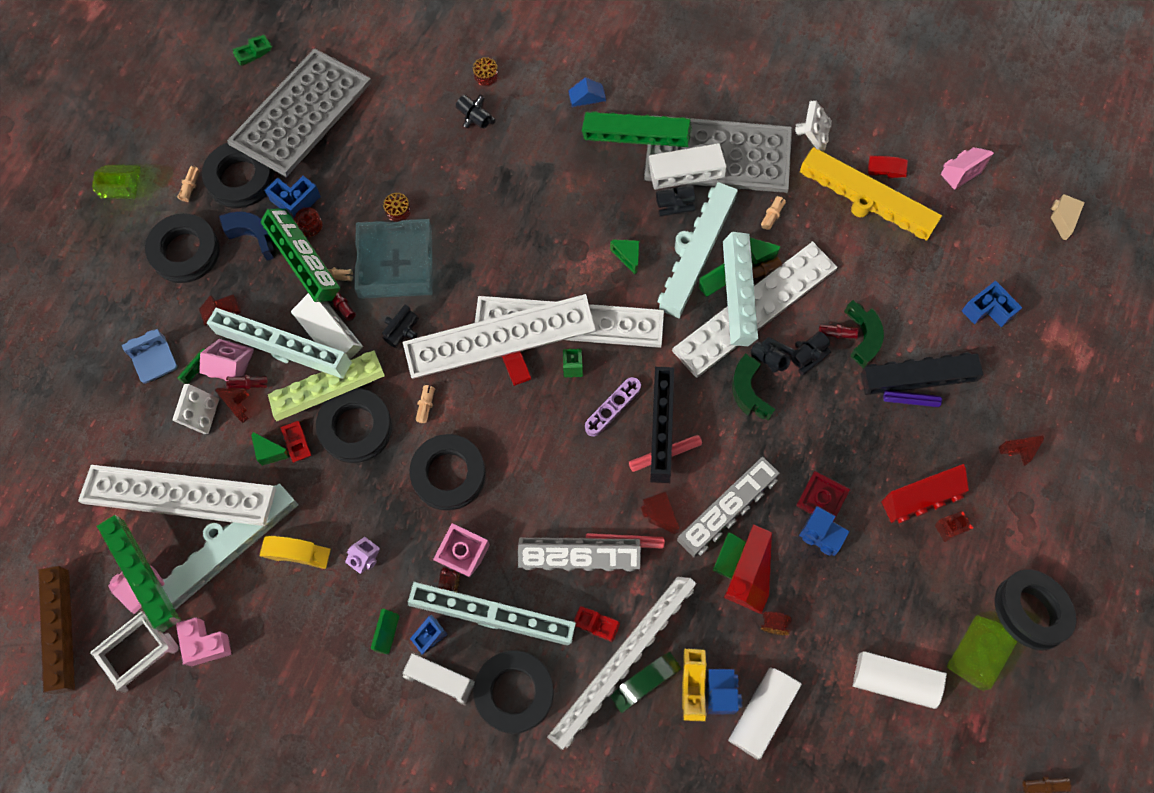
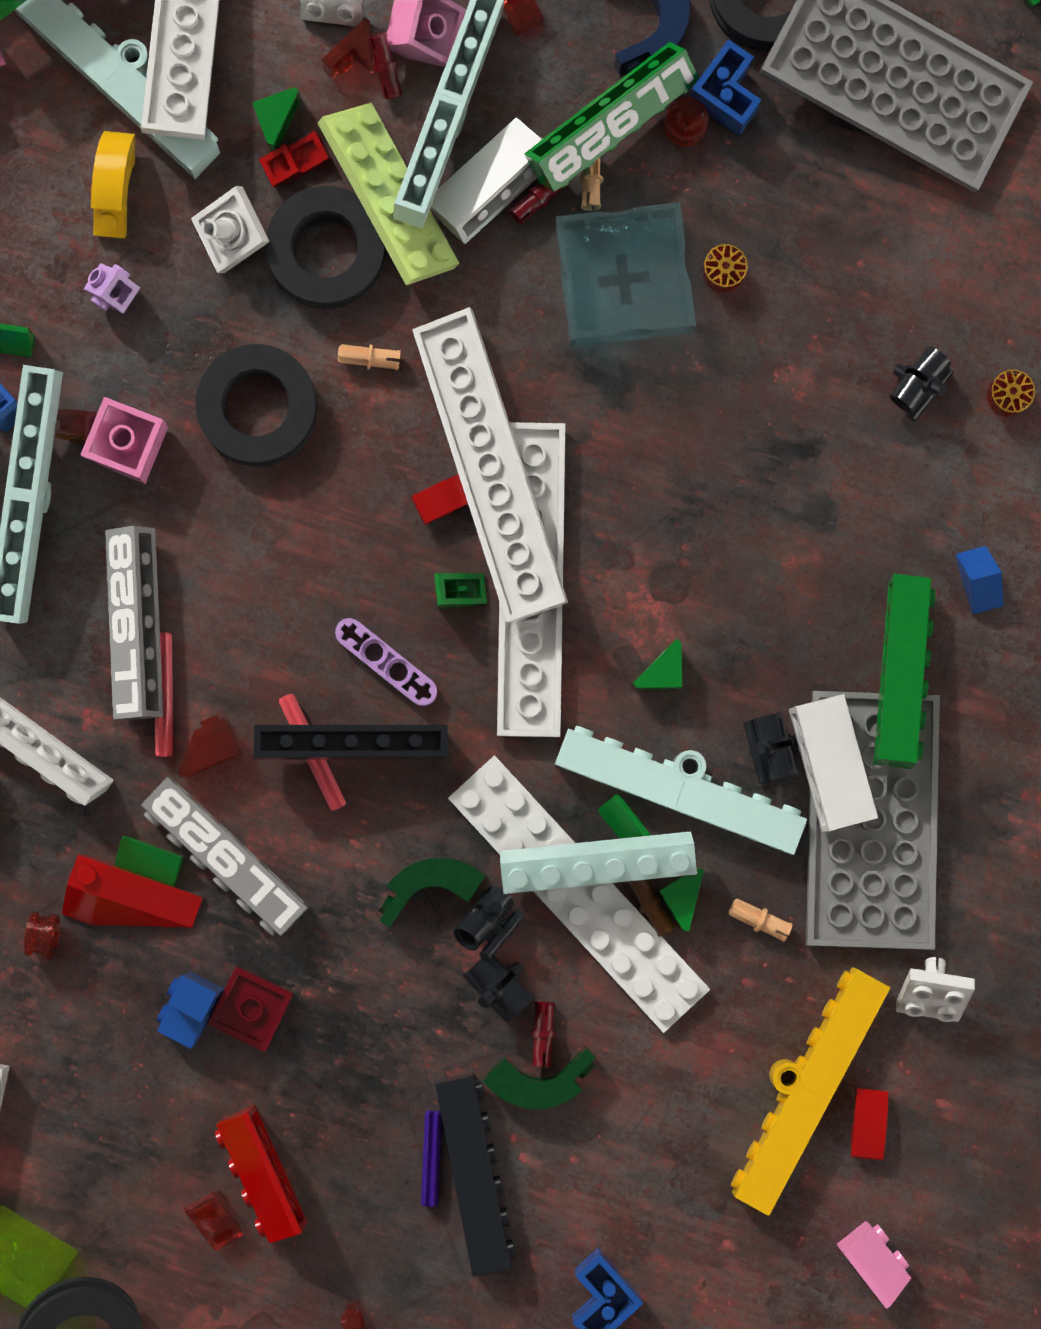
camera: 80 degrees right, 15 degrees up
black pin [382,304,419,348] -> none
red slope [574,606,620,642] -> none
none -> white plate [191,186,269,273]

